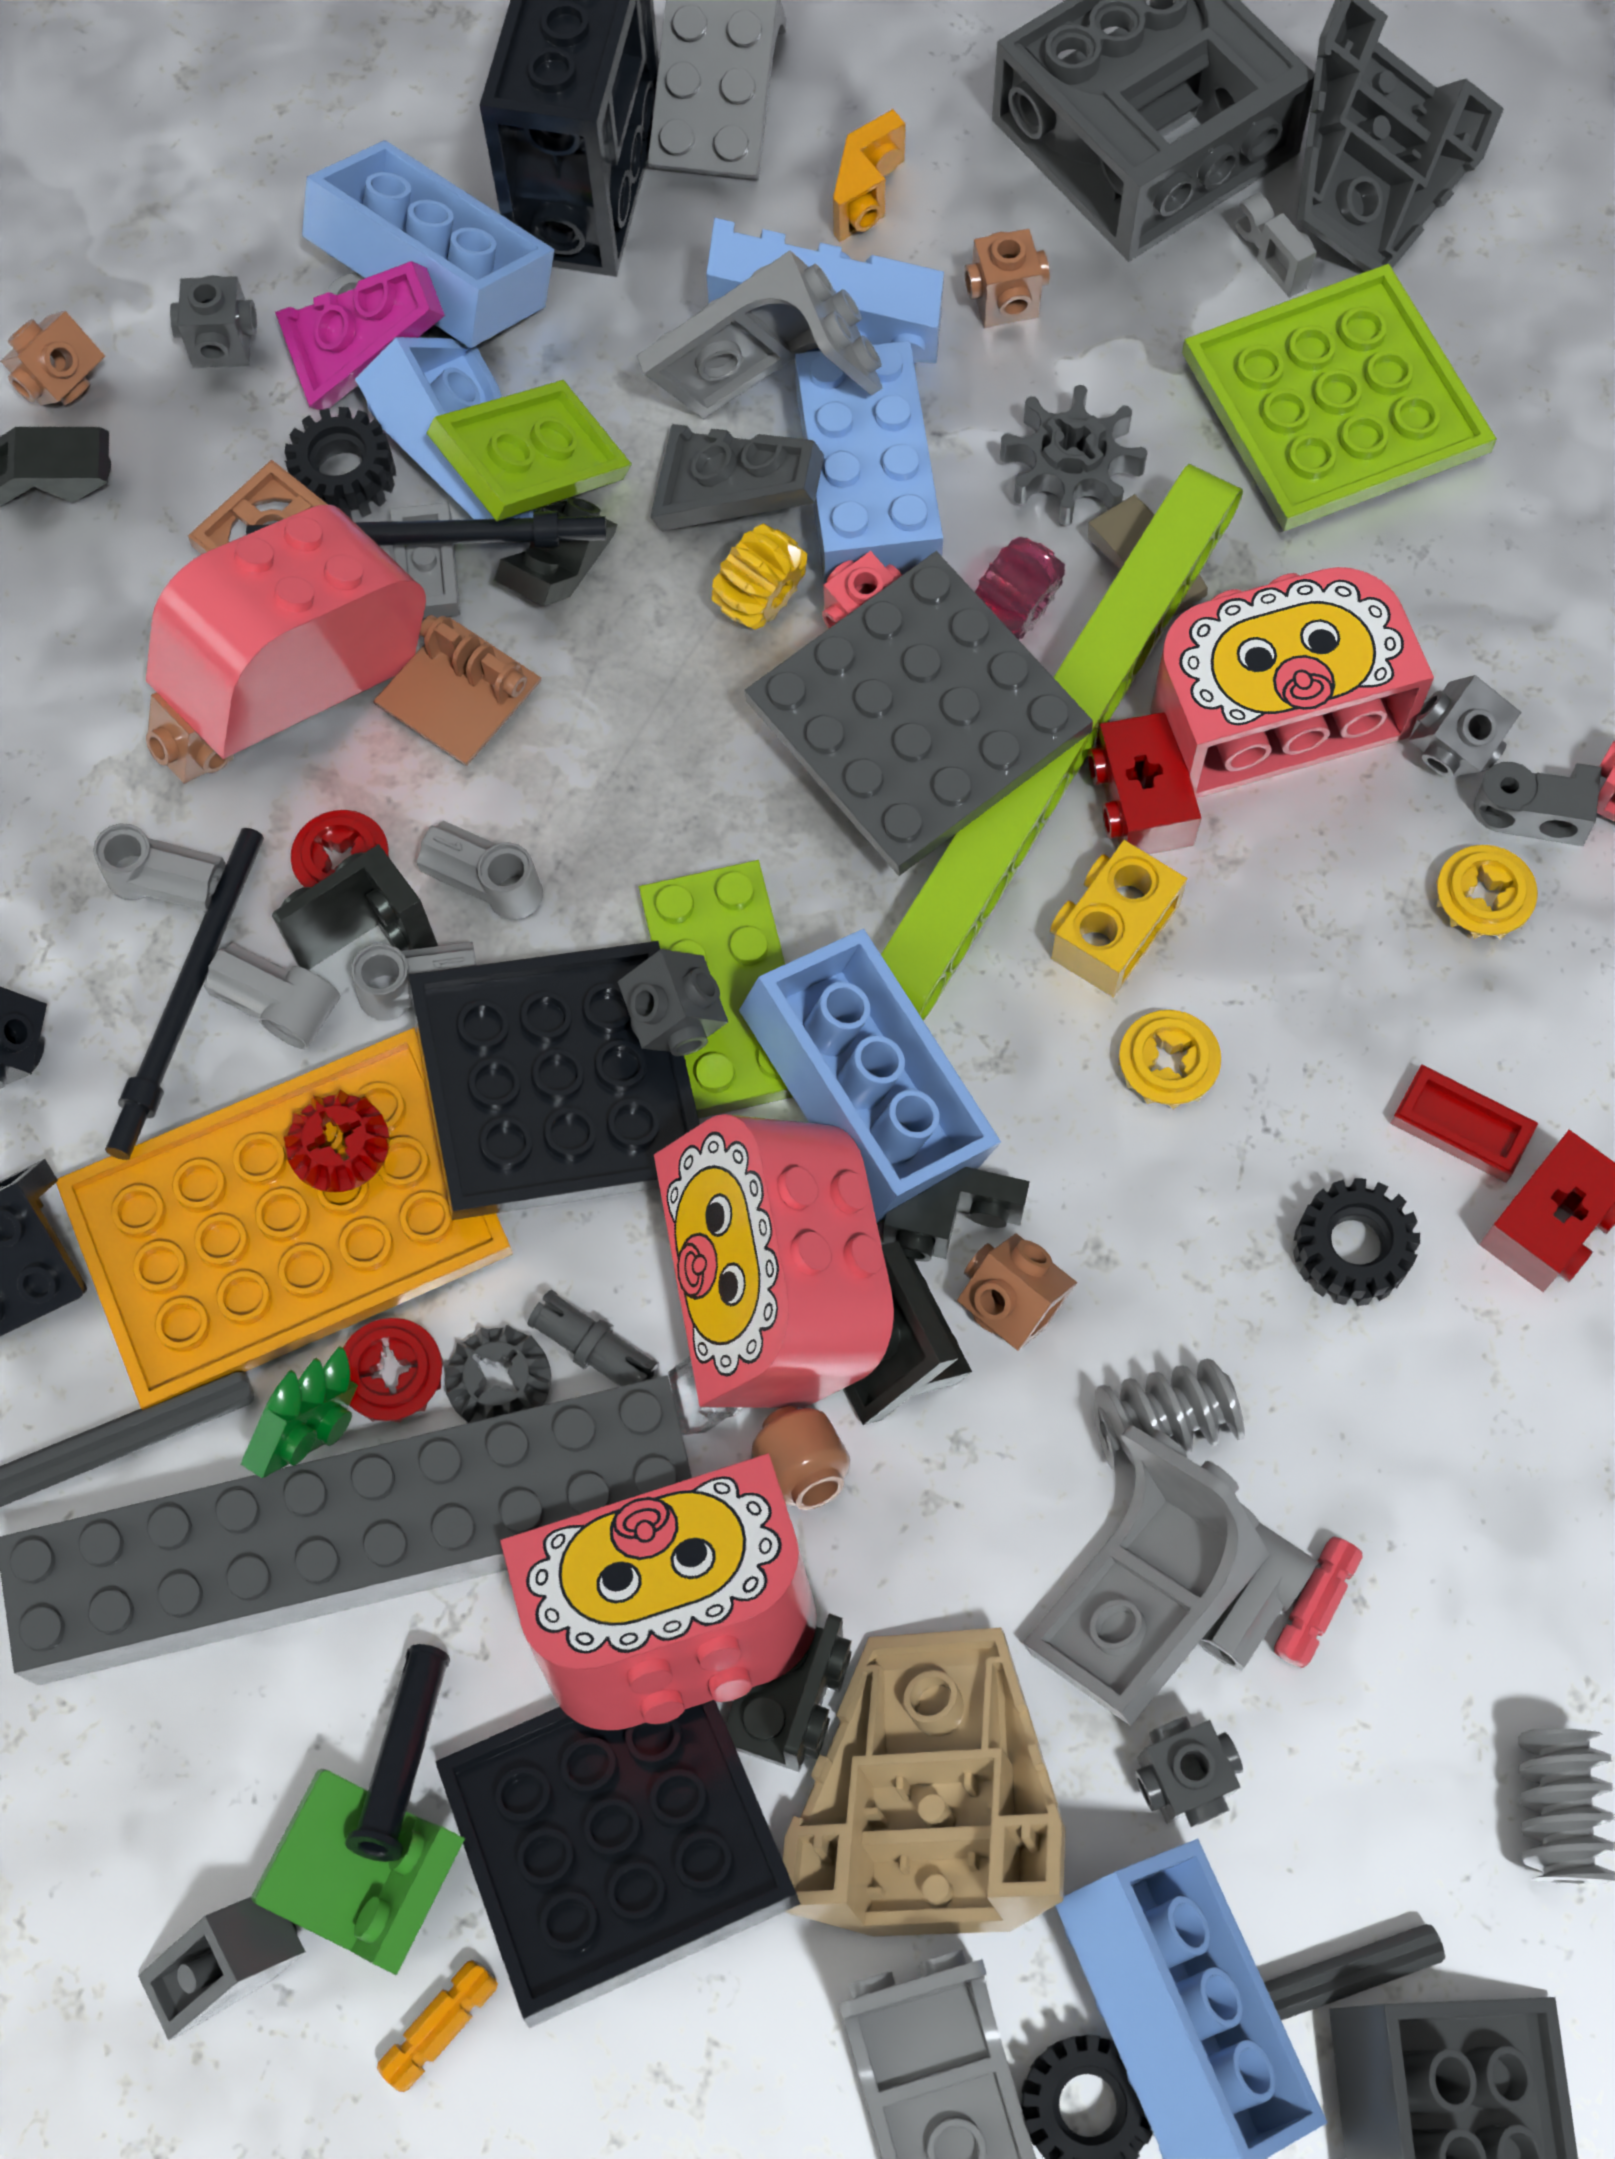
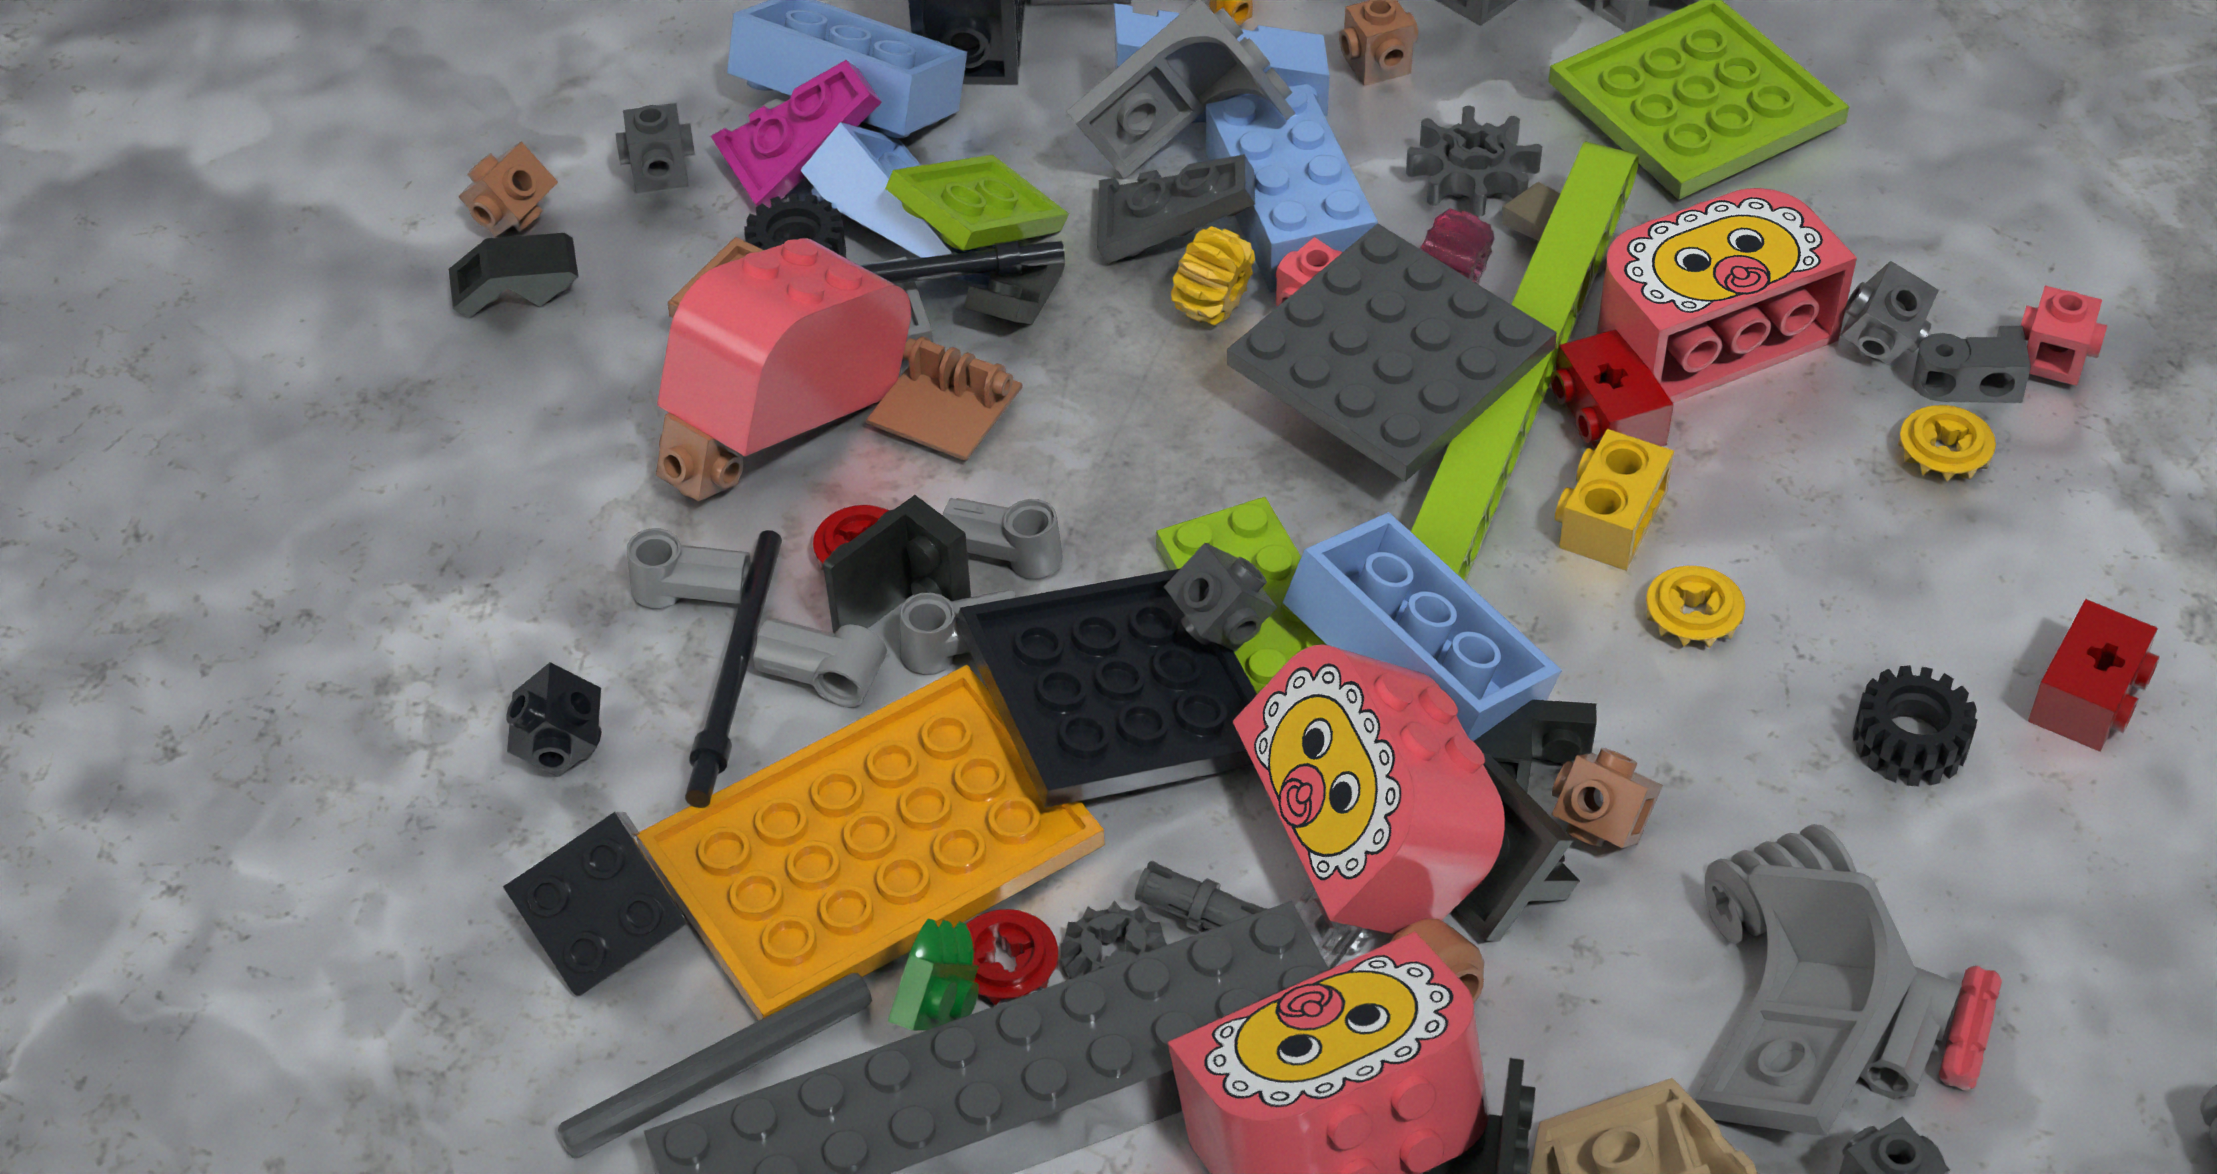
camera: 10 degrees left, 20 degrees down
red gear [284,1090,390,1192] -> none
red tile [1390,1064,1538,1183] -> none

